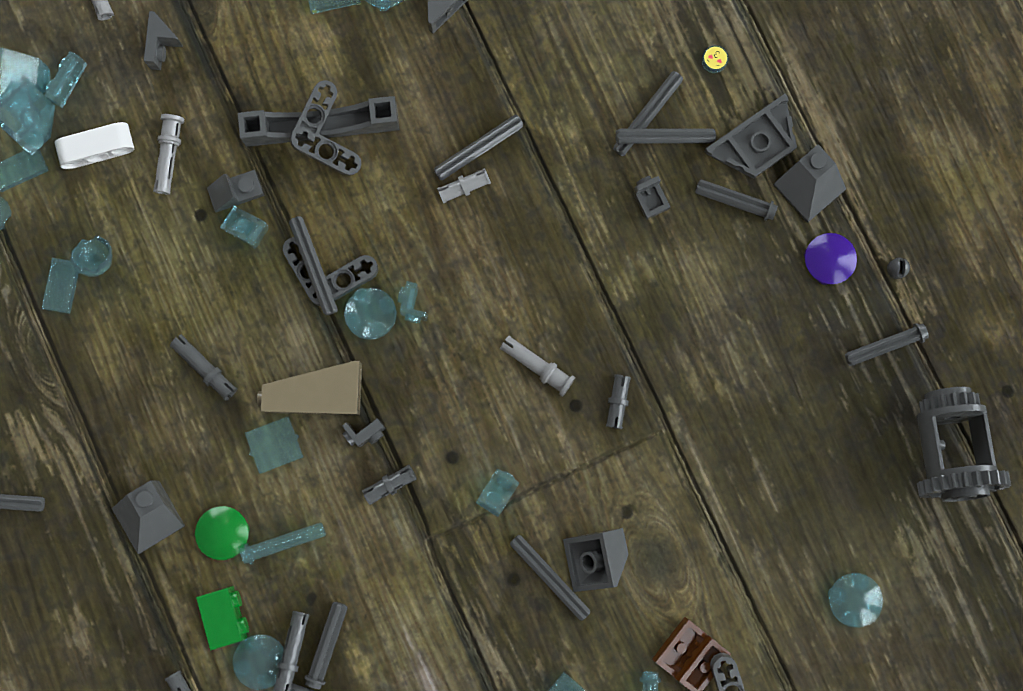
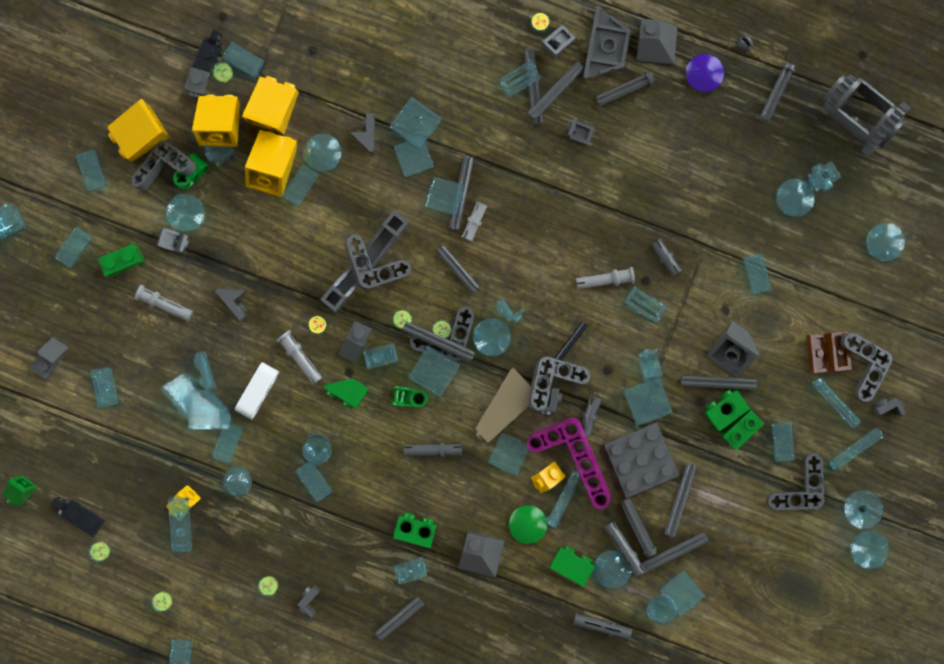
camera: 40 degrees left, 5 degrees up
none -> light yellow tile [308,315,328,334]
none -> green slope [324,379,370,410]
none -> clear light blue tile [389,97,442,150]
none -> green piece [391,386,429,408]
none -> clear light blue piece [393,136,434,178]
none -> clear light blue tile [393,310,412,329]
none -> green brick [393,512,437,548]
none -> clear light blue bracket [394,557,427,584]
none -> clear light blue tile [408,345,461,398]
none -> clear light blue piece [425,177,465,216]
none -> clear light blue tile [432,320,452,339]
none -> dark grey axle [437,246,479,293]
none -> clear light blue tile [499,60,541,97]
none -> magenta beam [527,417,611,509]
none -> dark grey beam [528,357,590,412]
none -> yellow bracket [531,461,566,493]
none -> black bar [537,321,588,387]
none -> dark grey slope [541,25,576,60]
none -> dark grey plate [603,422,679,498]
none -> clear light blue tile [623,377,673,426]
none -> clear light blue tile [624,286,666,323]
none -> dark grey axle [665,463,696,537]
none -> green brick [703,389,750,432]
none -> green brick [719,410,764,451]
none -> clear light blue tile [742,253,772,295]
none -> clear light blue dish [776,179,815,217]
none -> clear light blue brick [808,161,841,192]

